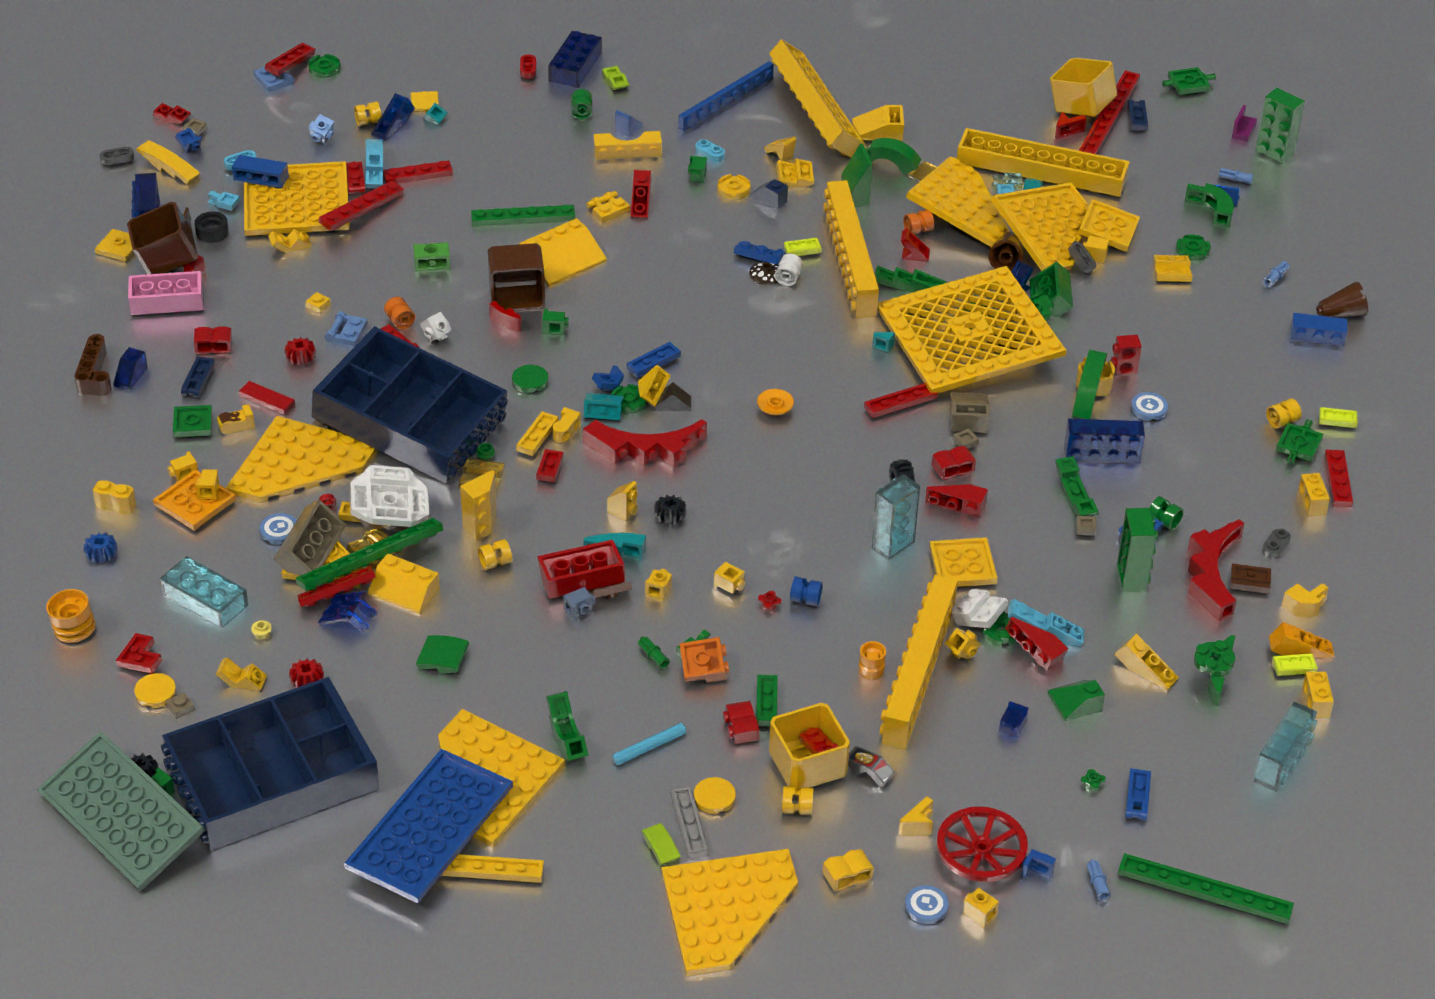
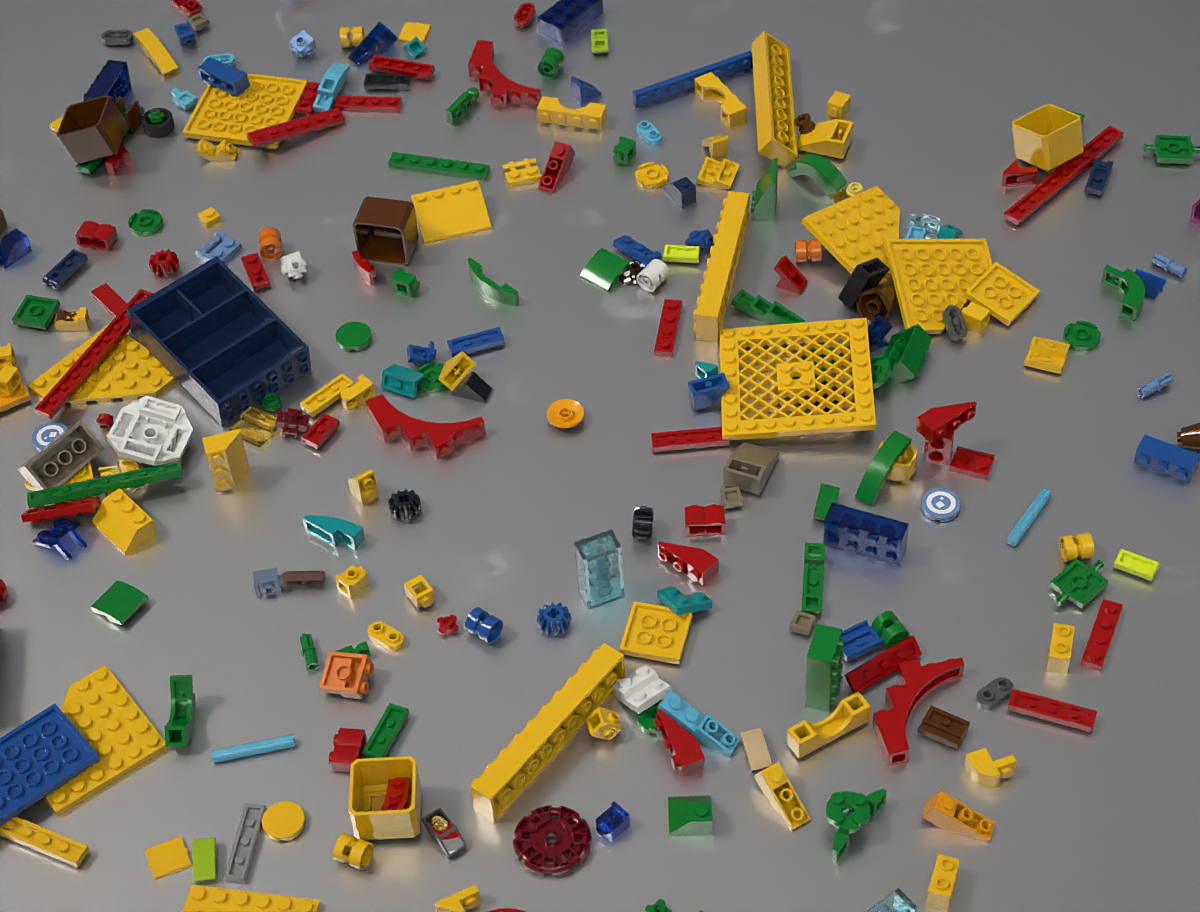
camera: 25 degrees right, 5 degrees up
bright pink brick [128,271,203,315] -> none
bright green brick [413,242,450,271] -> none
yellow wheel [477,539,512,571] -> none
red slope [537,540,625,599] -> none
light orange wheel [858,641,886,680] -> none
yellow brick [957,128,1130,197] -> none
neon yellow plate [1272,653,1318,676] -> none
none -> red plate [34,289,154,419]
none -> green tile [128,209,163,236]
none -> yellow piece [145,836,192,880]
none -> green plate [148,109,164,123]
none -> dark red piece [275,408,310,438]
none -> black hinge [364,74,411,91]
none -> red plate [368,55,435,80]
none -> yellow plate [368,621,404,652]
none -> green plate [446,87,479,125]
none -> green slope [467,258,519,306]
none -> red arch [468,40,542,107]
none -> dark red plate [513,805,592,875]
none -> blue gear [537,602,571,637]
none -> green slope [580,248,630,292]
none -> red plate [654,299,683,358]
none -> teal plate [657,586,713,615]
none -> blue bracket [685,229,714,254]
none -> blue slope [688,373,730,410]
none -> yellow arch [694,72,748,128]
none -> tan slope [740,728,772,772]
none -> yellow arch [787,691,871,759]
none -> reddish brown wheel [794,113,815,134]
none -> green slope [813,483,840,523]
none -> yellow brick [826,91,851,120]
none -> black slope [838,258,890,309]
none -> red plate [844,635,922,694]
none -> light yellow plate [846,182,864,197]
none -> red slope [916,401,977,444]
none -> red plate [949,446,995,480]
none -> medium azure axle [1007,488,1051,546]
none -> red plate [1008,689,1097,733]

